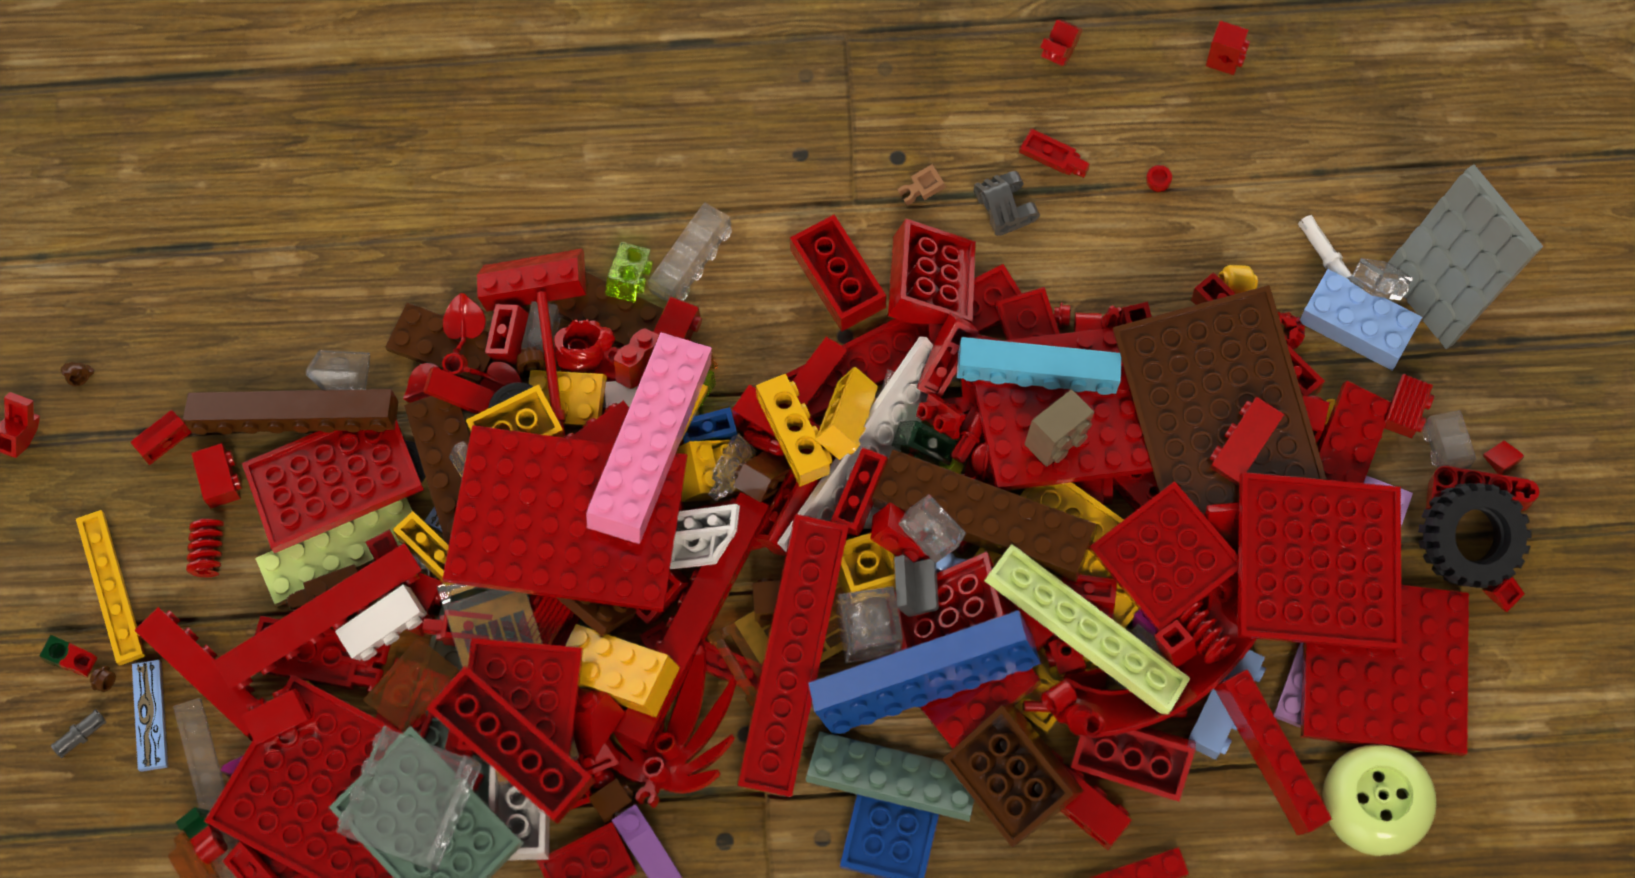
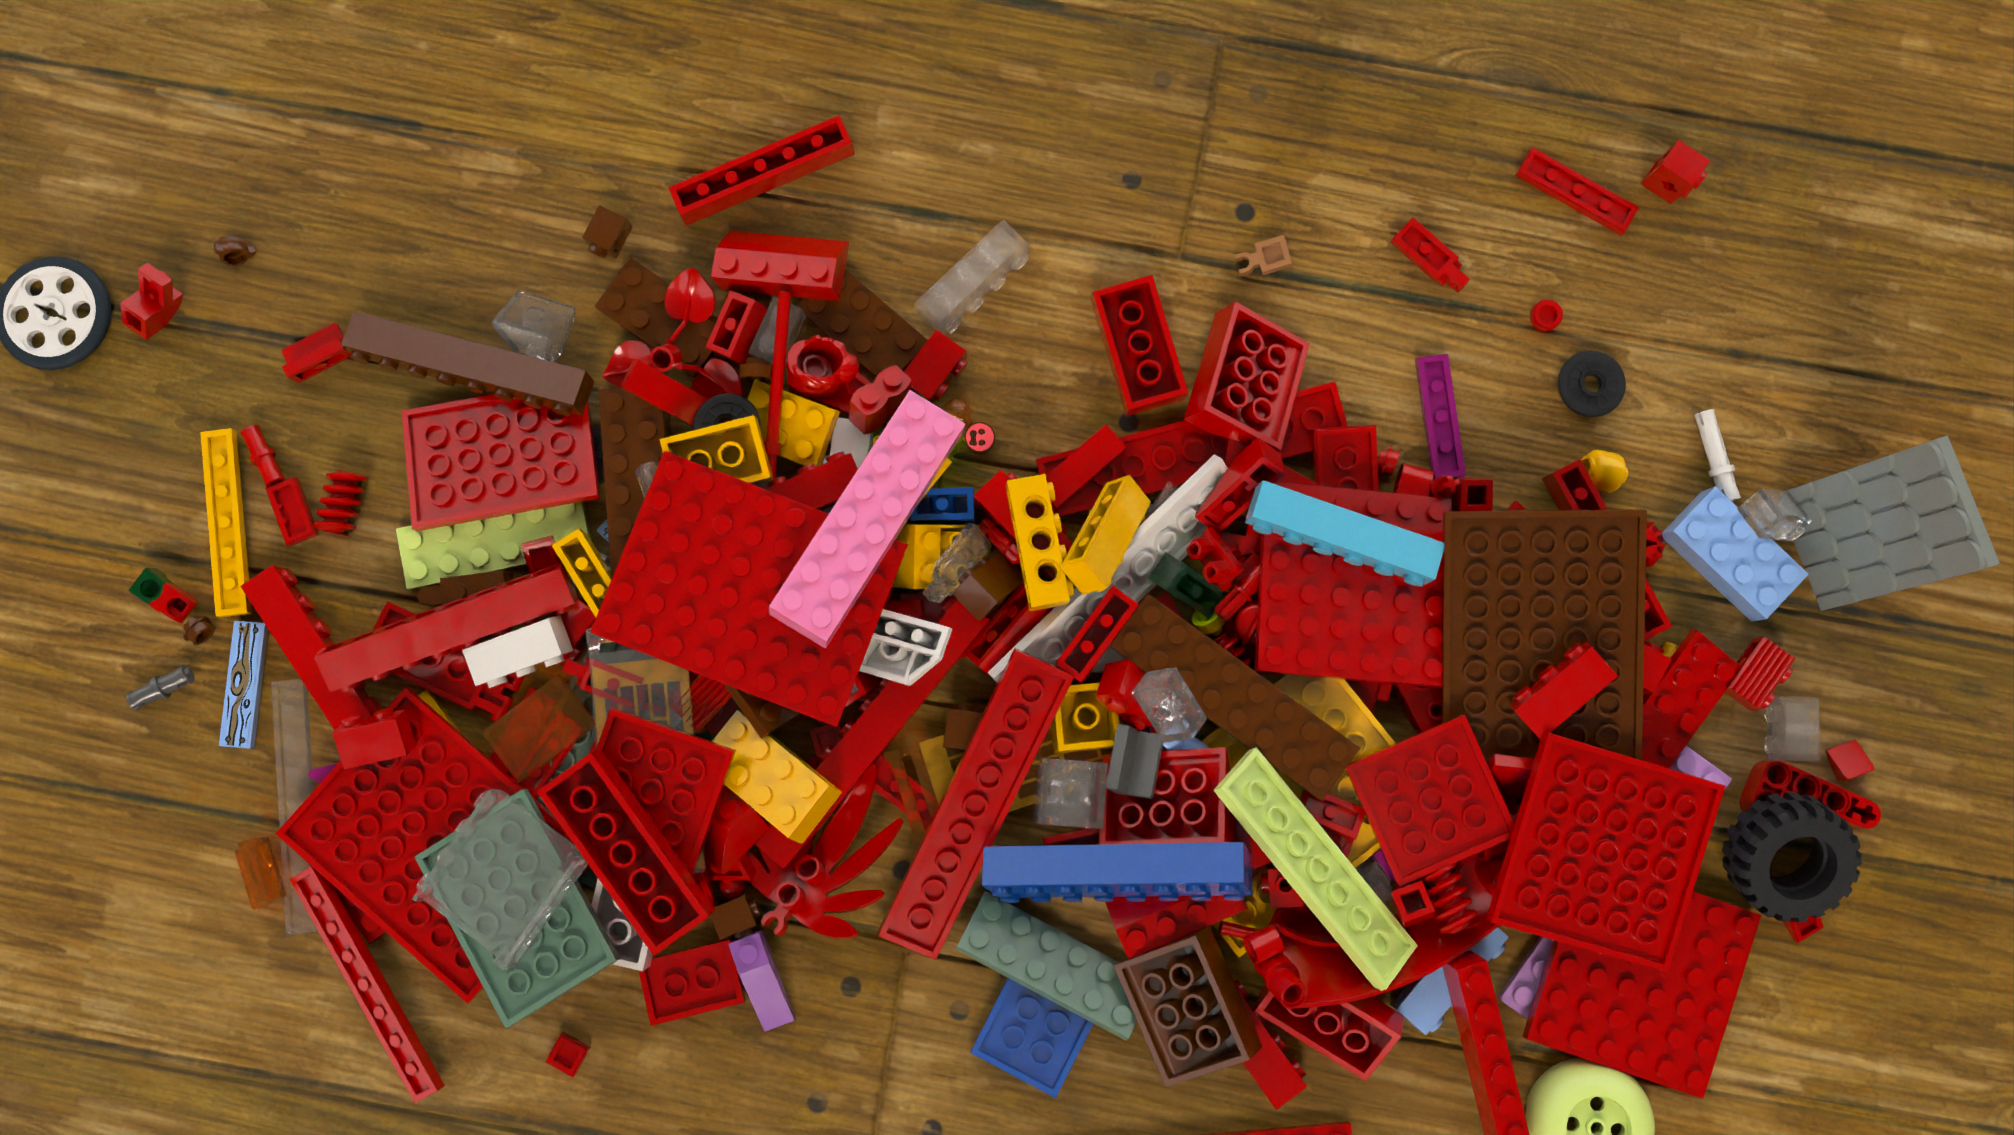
camera: 10 degrees right, 15 degrees up
leg [176,807,228,865] -> none
red brick [191,443,242,509] -> none
clear neon green brick [605,242,653,303] -> none
dark grey piece [974,171,1040,236] -> none
dark tan brick [1024,389,1094,467] -> none
red brick [1040,19,1083,66] -> none
none -> red pin [240,425,286,487]
none -> red plate [265,476,319,547]
none -> reddish brown brick [582,205,633,259]
none -> red brick [668,115,855,226]
none -> tile [964,422,995,454]
none -> magenta plate [1415,354,1466,480]
none -> red tile [1515,147,1639,236]
none -> black wheel [1558,351,1626,417]

